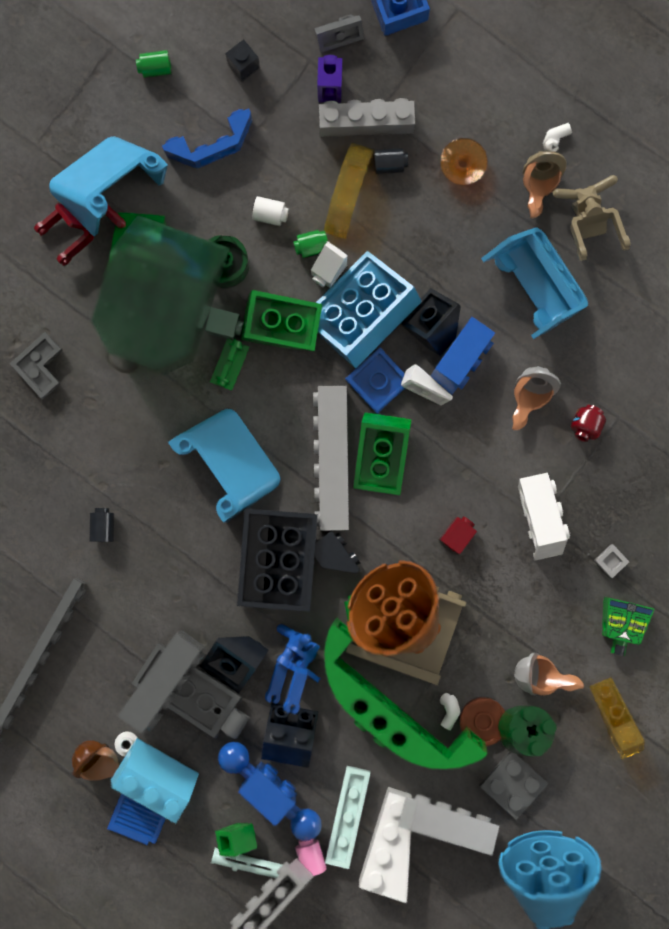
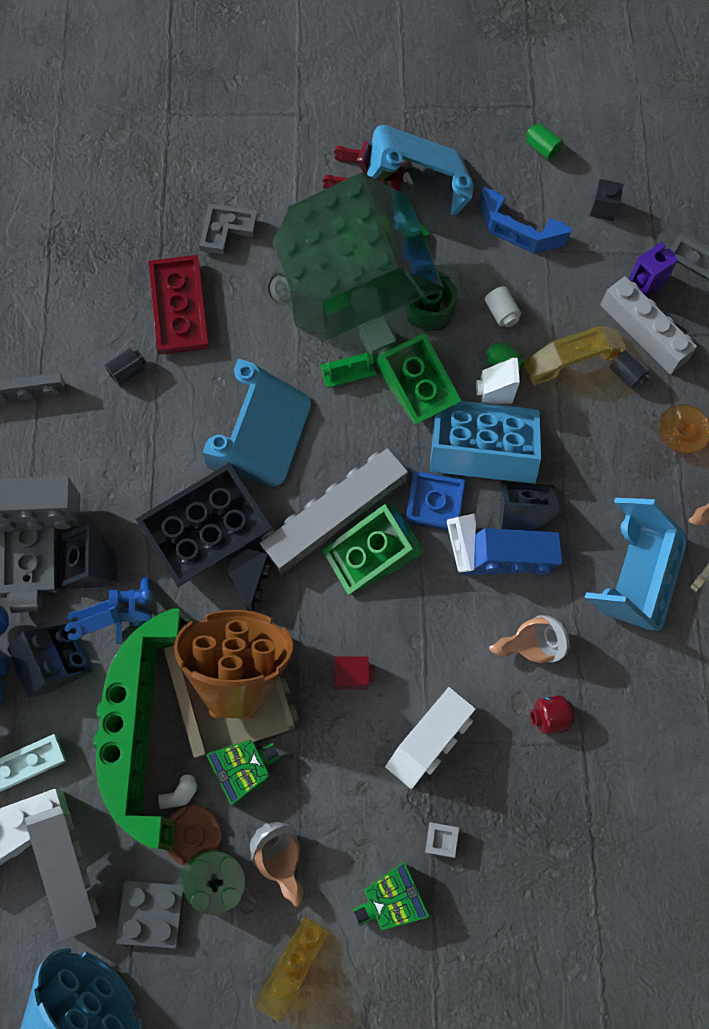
camera: 50 degrees right, 15 degrees down
none -> dark red plate [148,255,209,355]
none -> torso [206,740,281,807]

